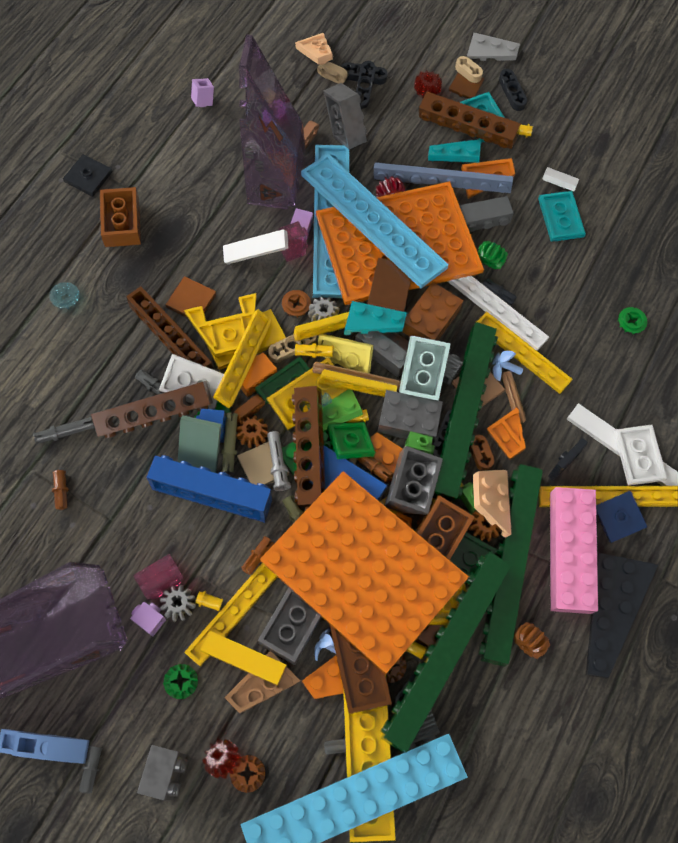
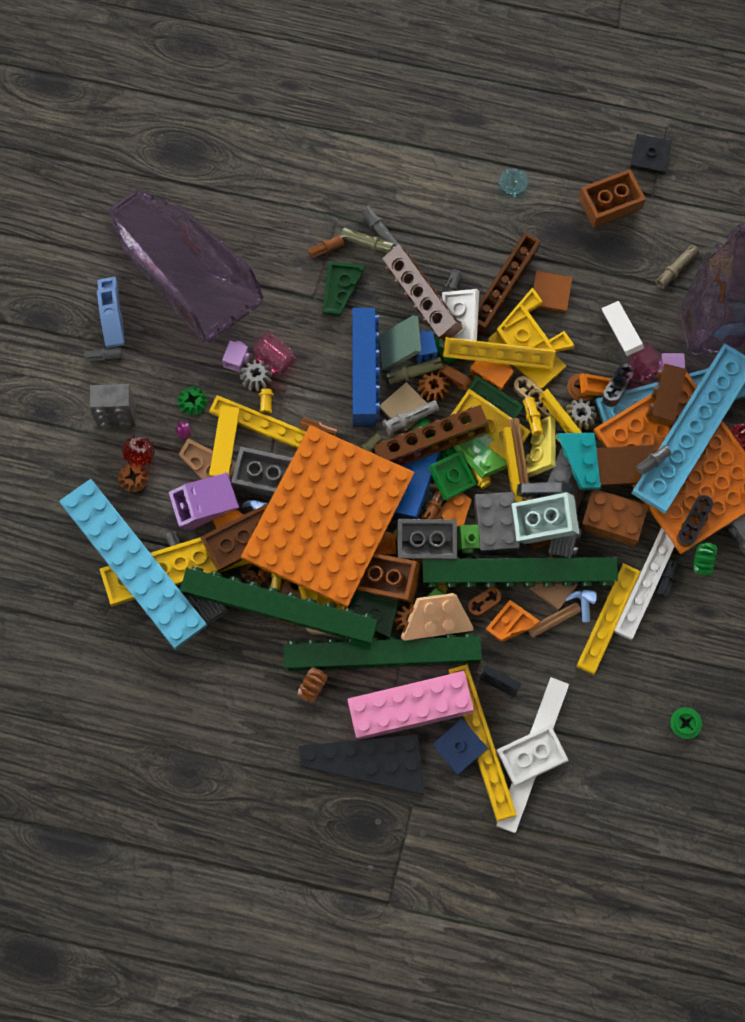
camera: 75 degrees right, 5 degrees up
none -> medium lavender slope [168,473,239,531]
none -> magenta plate [175,421,191,440]
none -> dark green wing [322,261,365,317]
none -> olive pin [341,228,395,254]
none -> beam [517,482,572,498]
none -> orange tile [579,374,614,397]
none -> black beam [602,364,635,407]
none -> dark grey axle [636,445,672,475]
none -> reddish brown brick [647,363,687,427]
none -> dark tan pin [655,245,700,289]
none -> black beam [677,495,713,547]

